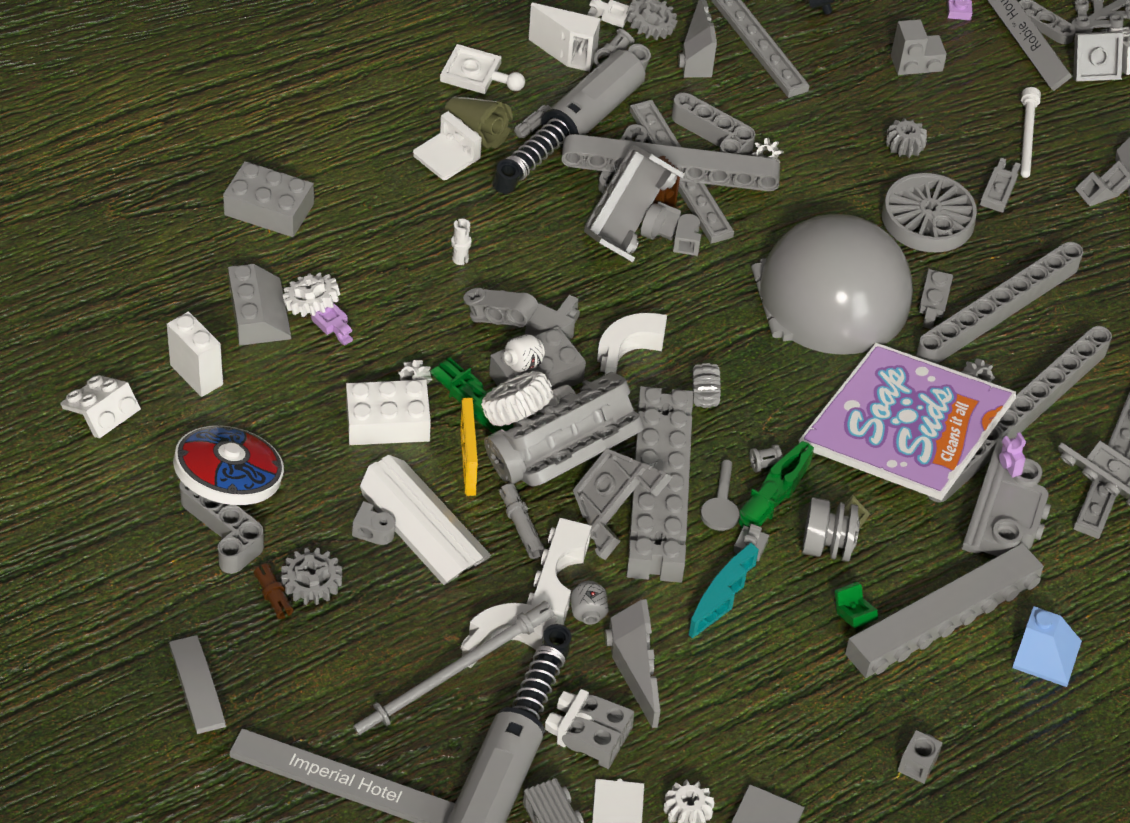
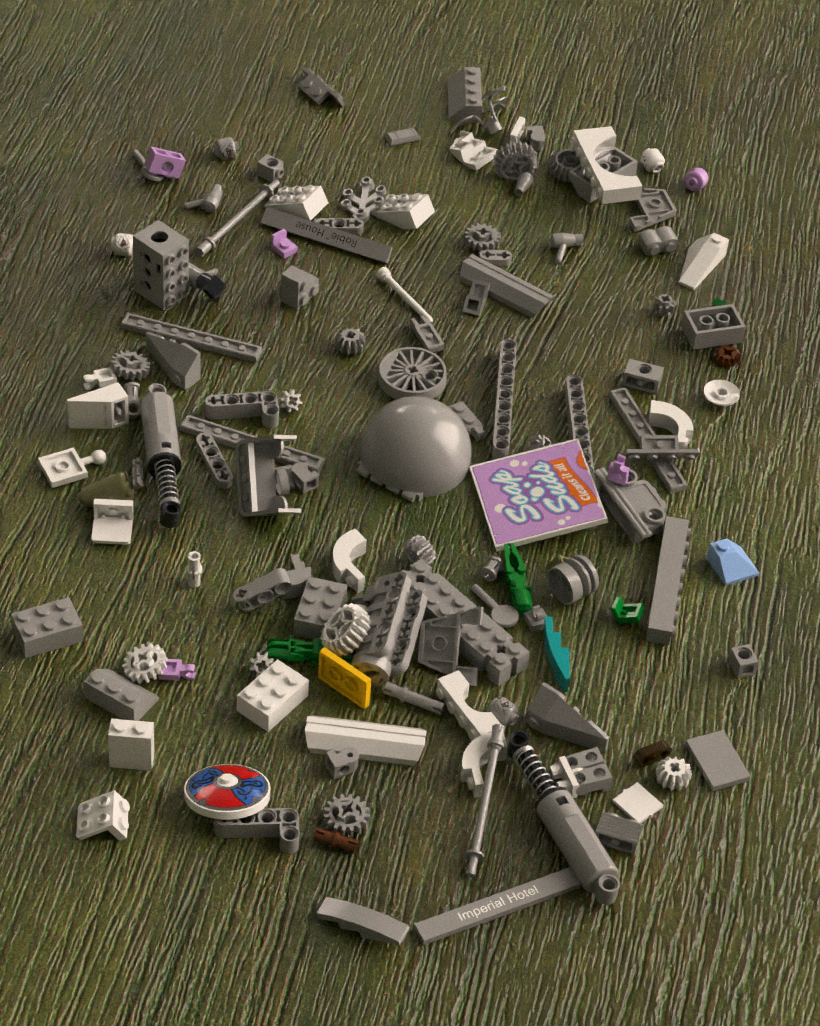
camera: 45 degrees left, 5 degrees down
white head [504,334,545,372] -> none
light grey beam [562,134,780,191] -> none
tile [1073,31,1123,81] -> none
none -> dark brown beam [633,740,672,767]

